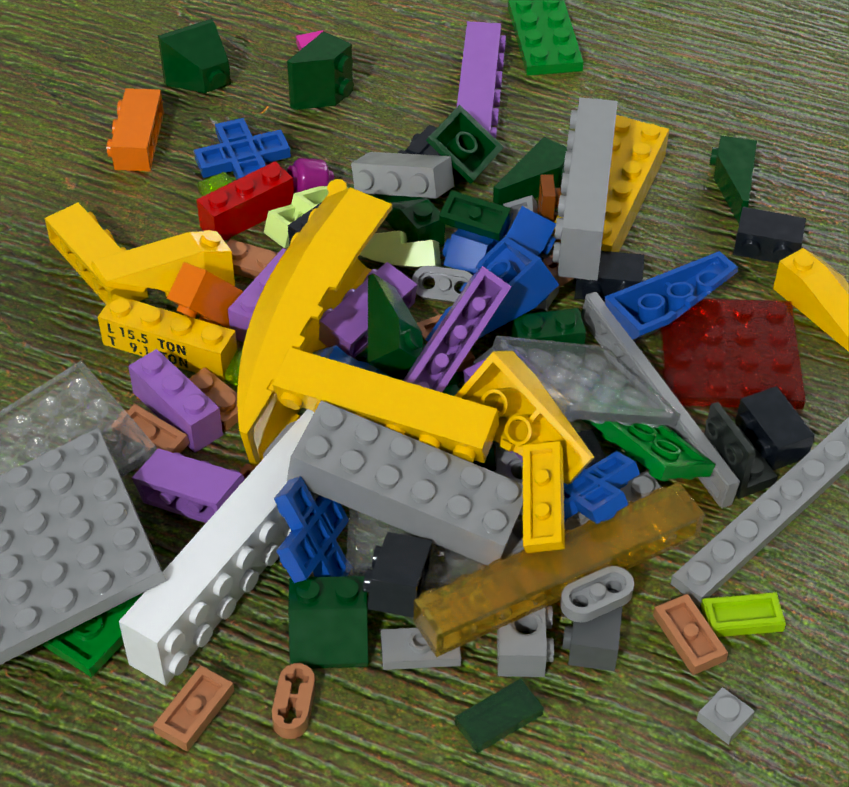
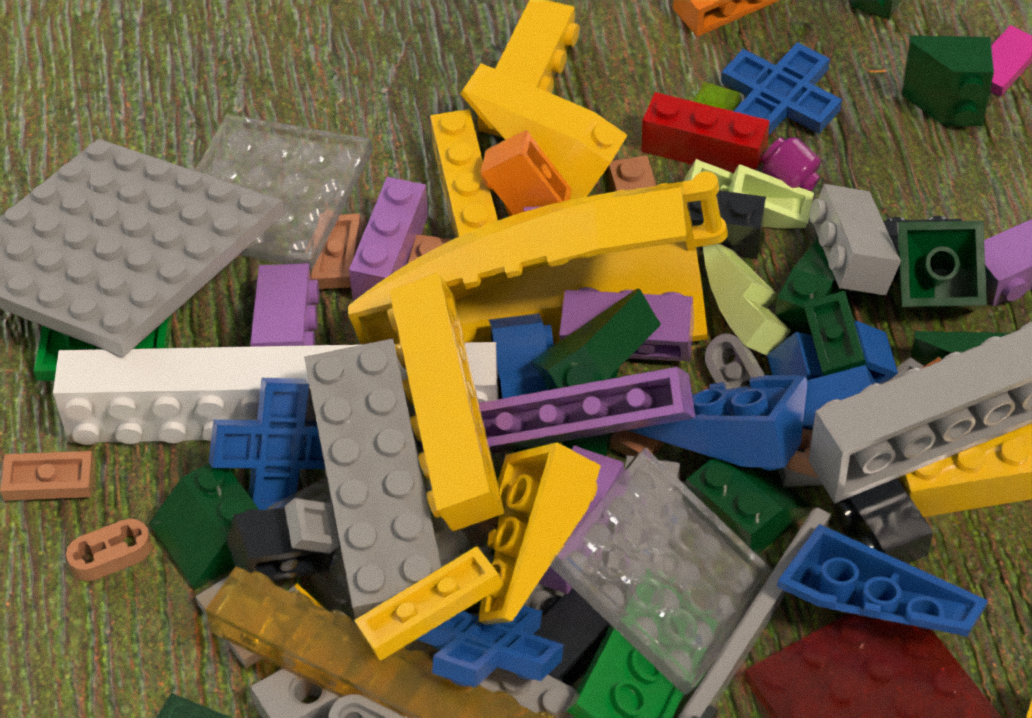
camera: 60 degrees right, 5 degrees up
none -> light grey plate [284,498,340,553]

